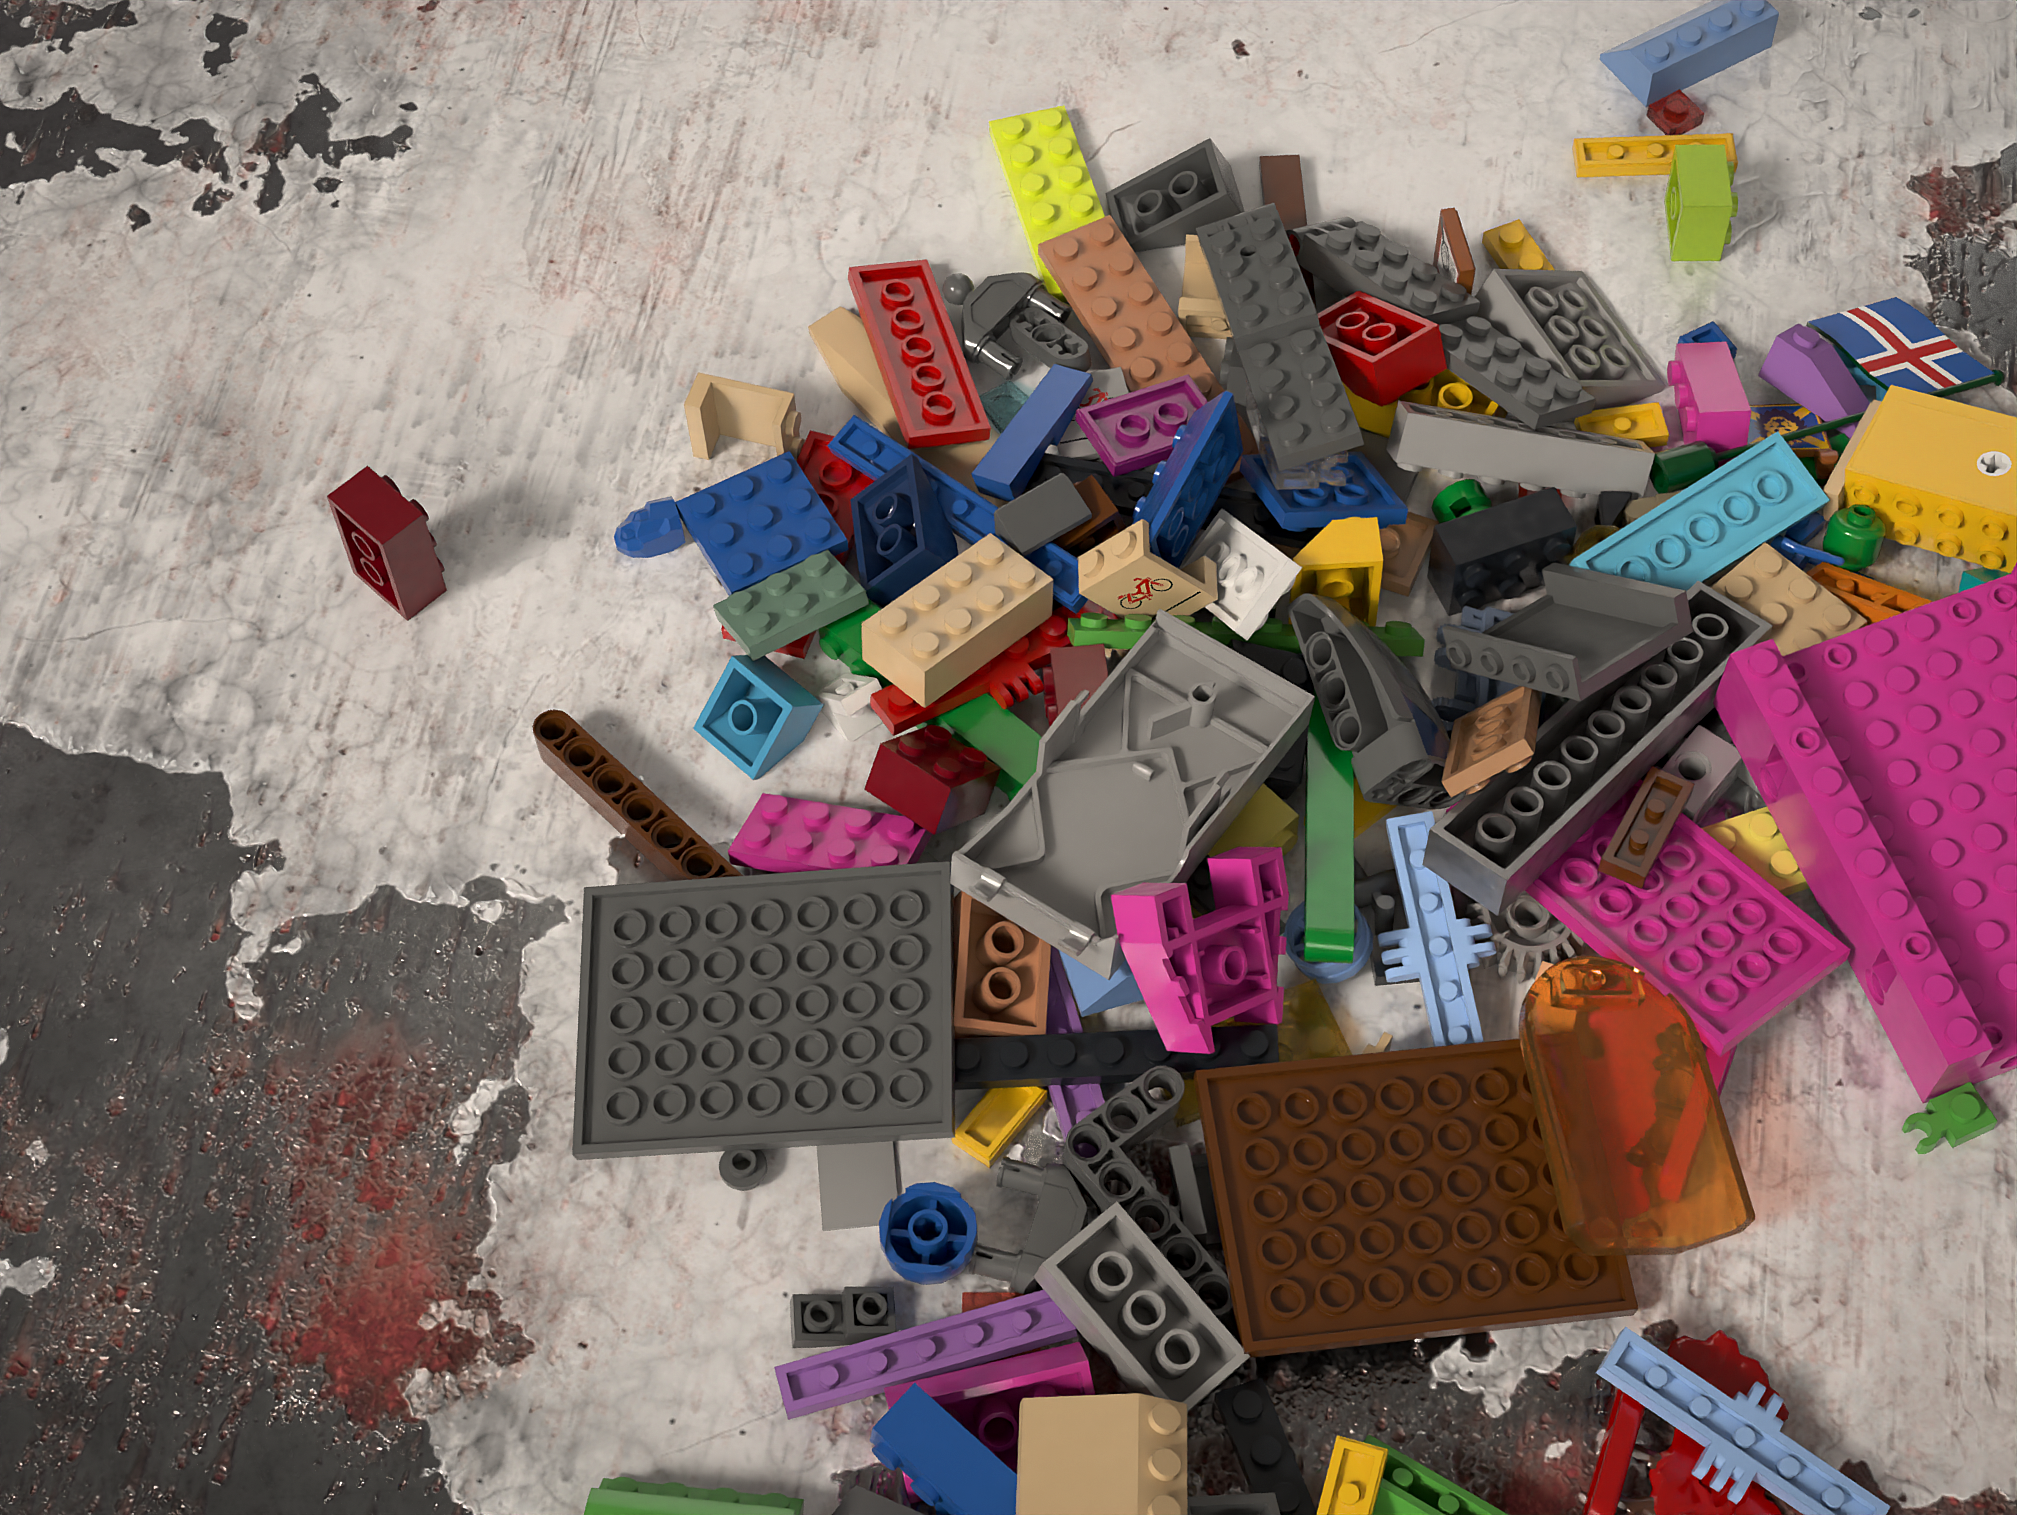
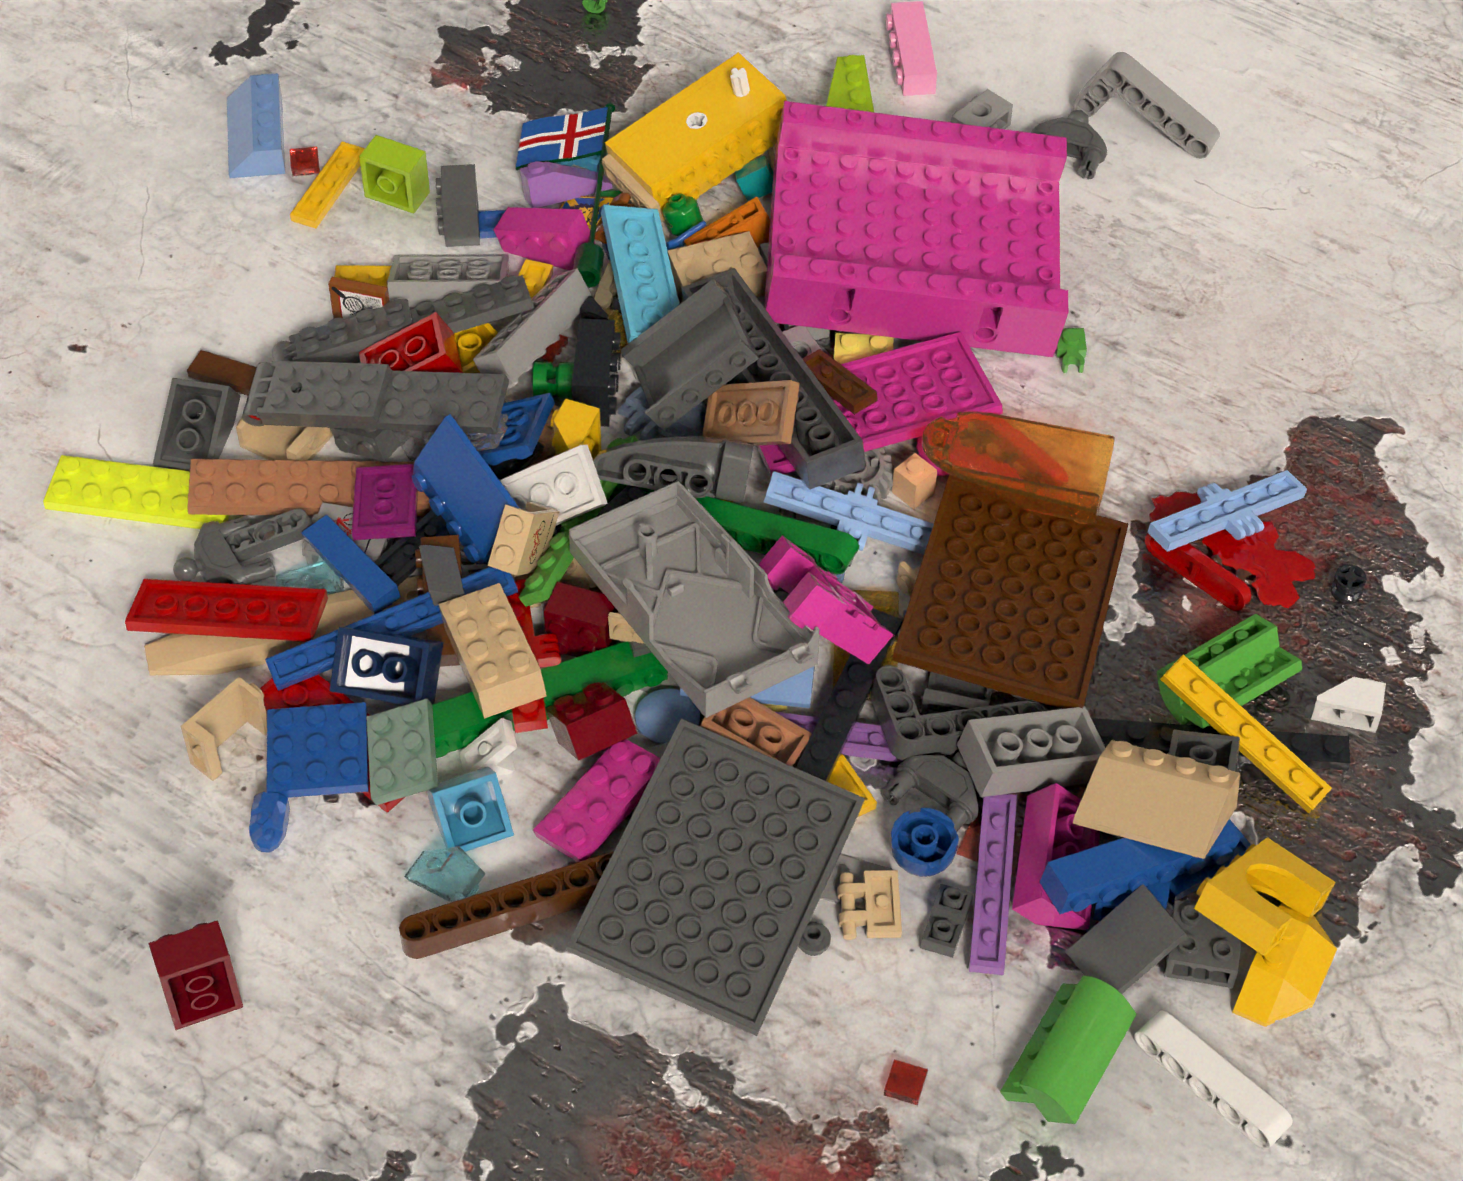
camera: 70 degrees left, 5 degrees down
none -> clear light blue slope [404,846,485,901]
none -> dark grey brick [436,164,480,247]
none -> tan plate [837,870,902,940]
none -> clear red tile [884,1059,928,1106]

